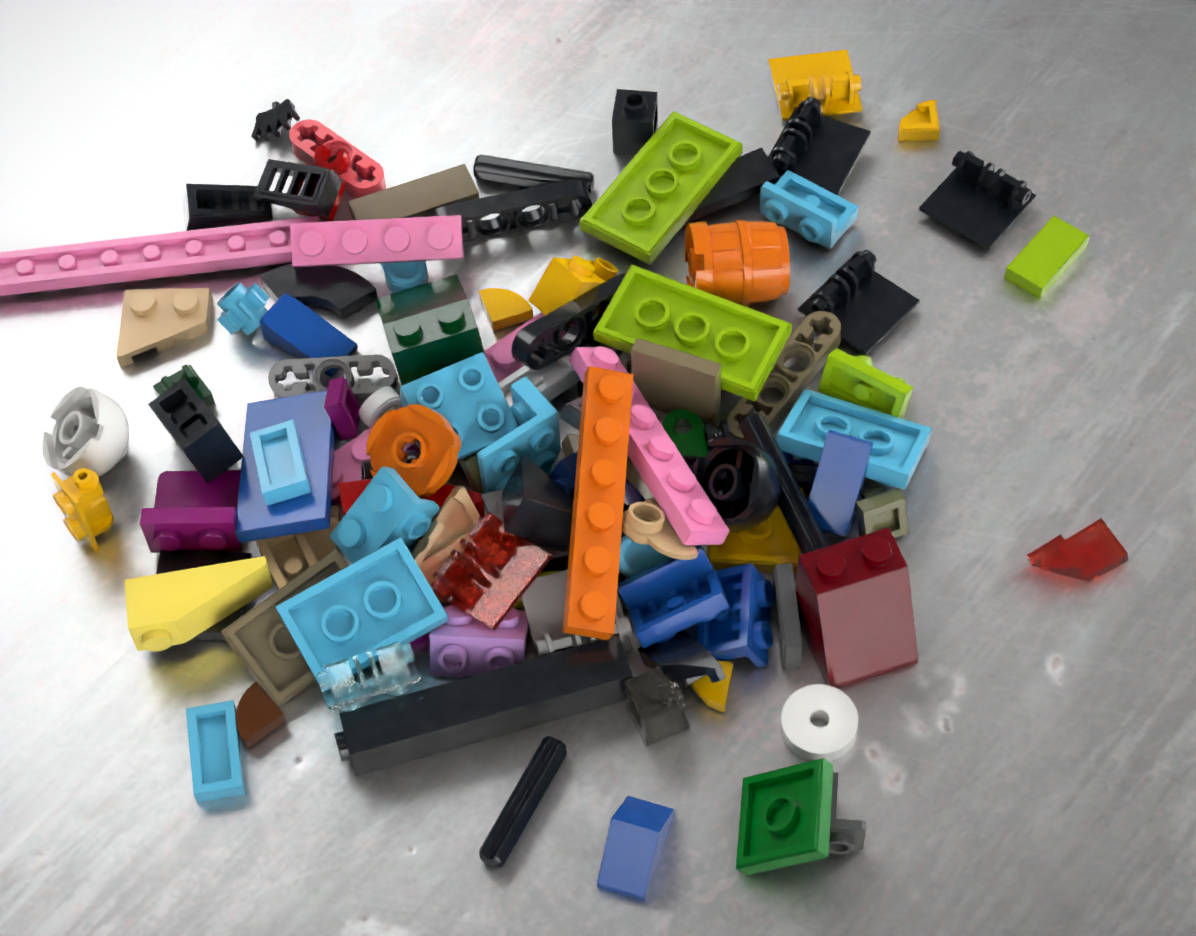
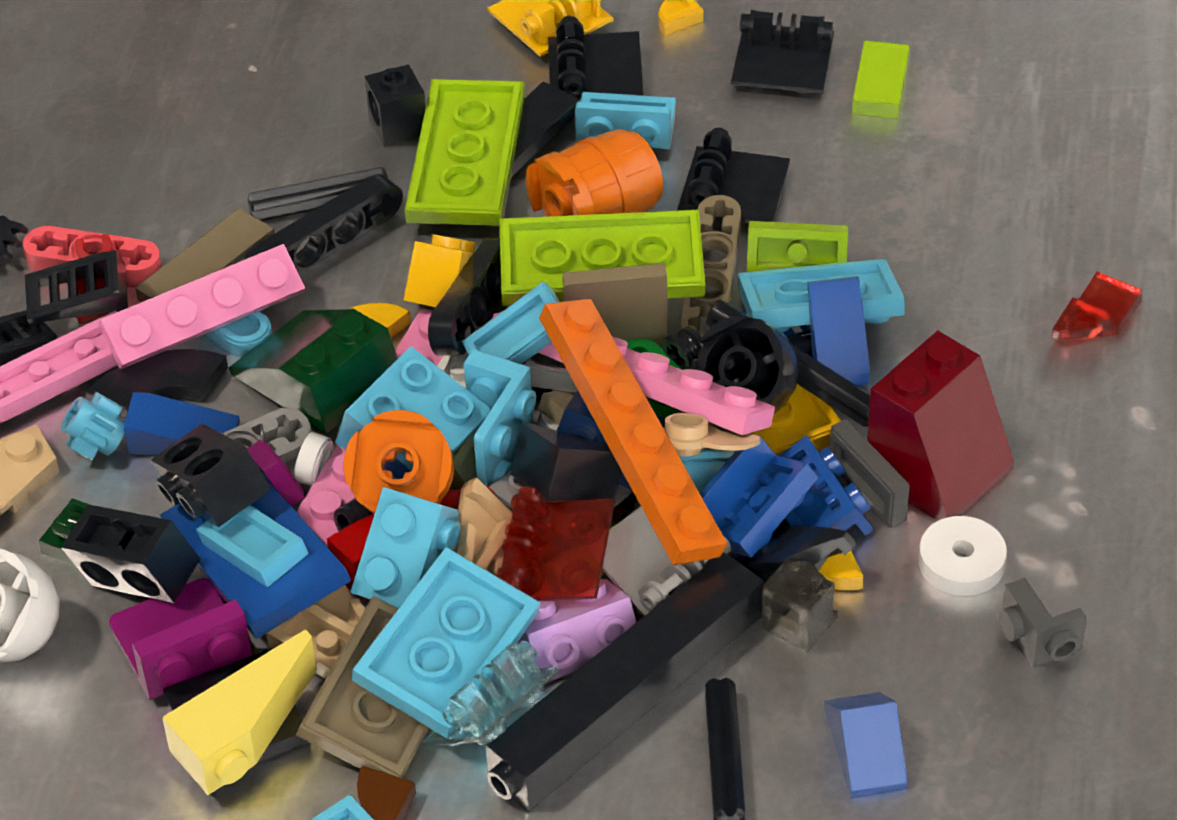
camera: 30 degrees left, 10 degrees down
yellow hinge [50,468,114,552] -> none
green tile [736,758,834,876] -> none
olive tile [856,486,909,538] -> none
none -> black brick [151,423,271,527]
none -> medium azure tile [462,281,560,364]

